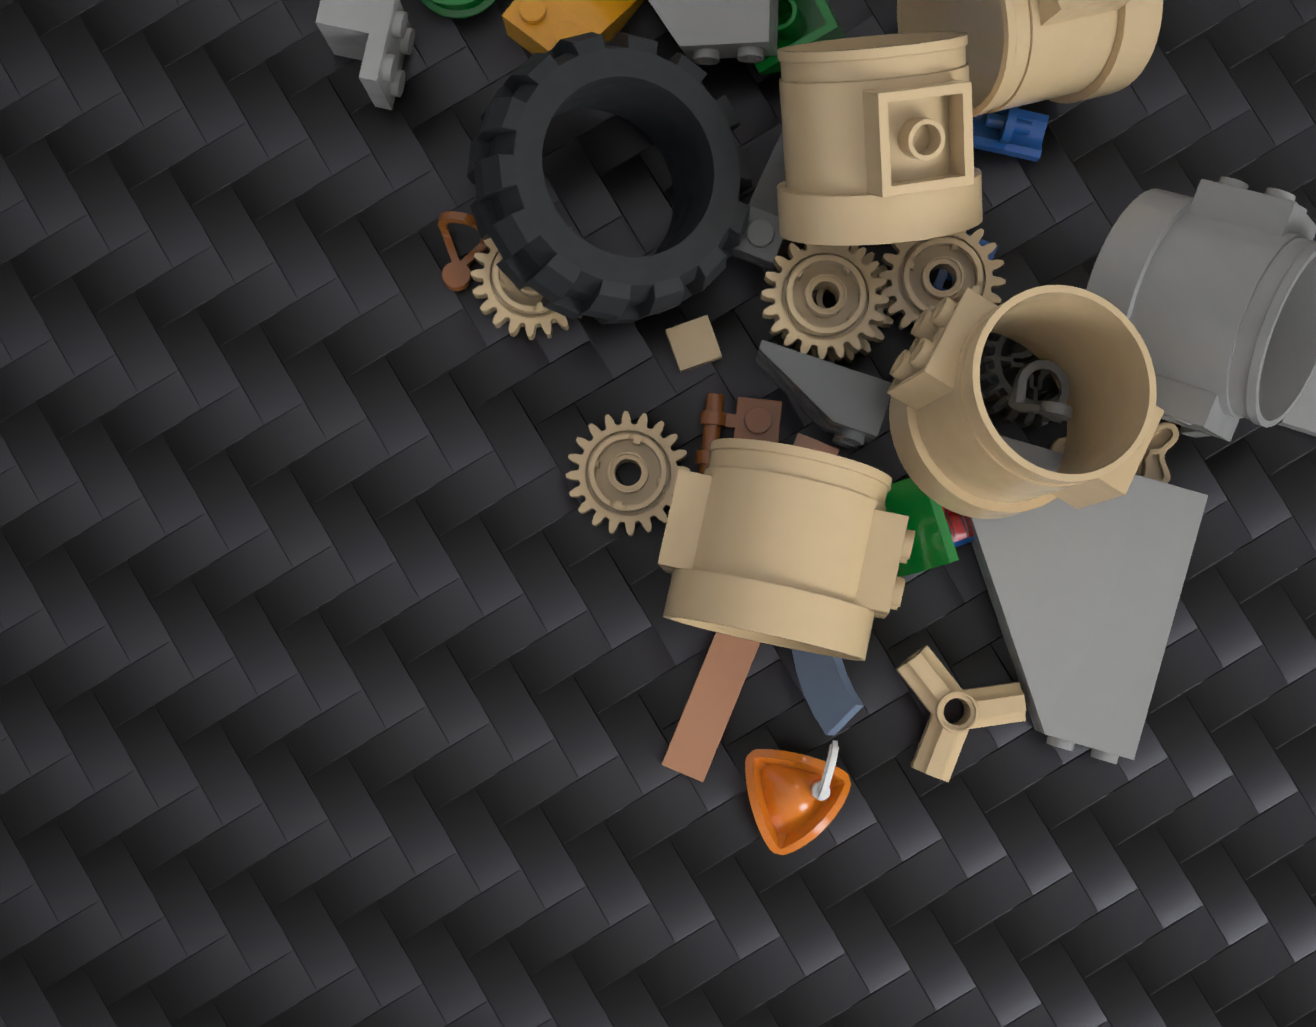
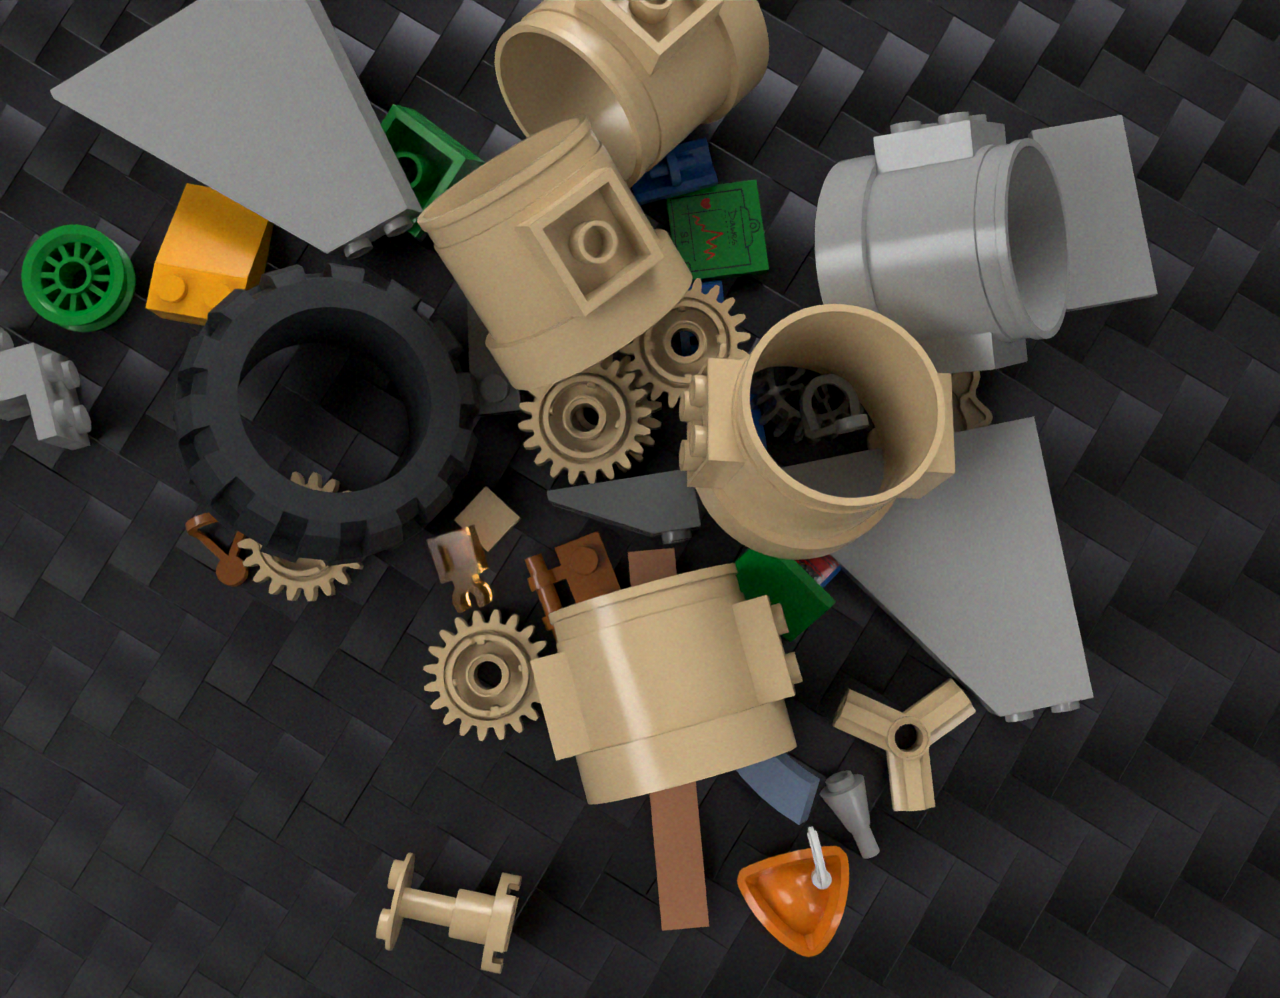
camera: 30 degrees left, 0 degrees up
none -> tan piece [376,853,522,974]
none -> clear orange plate [427,525,492,613]
none -> green tile [665,180,769,283]
none -> light grey cone [820,770,880,859]

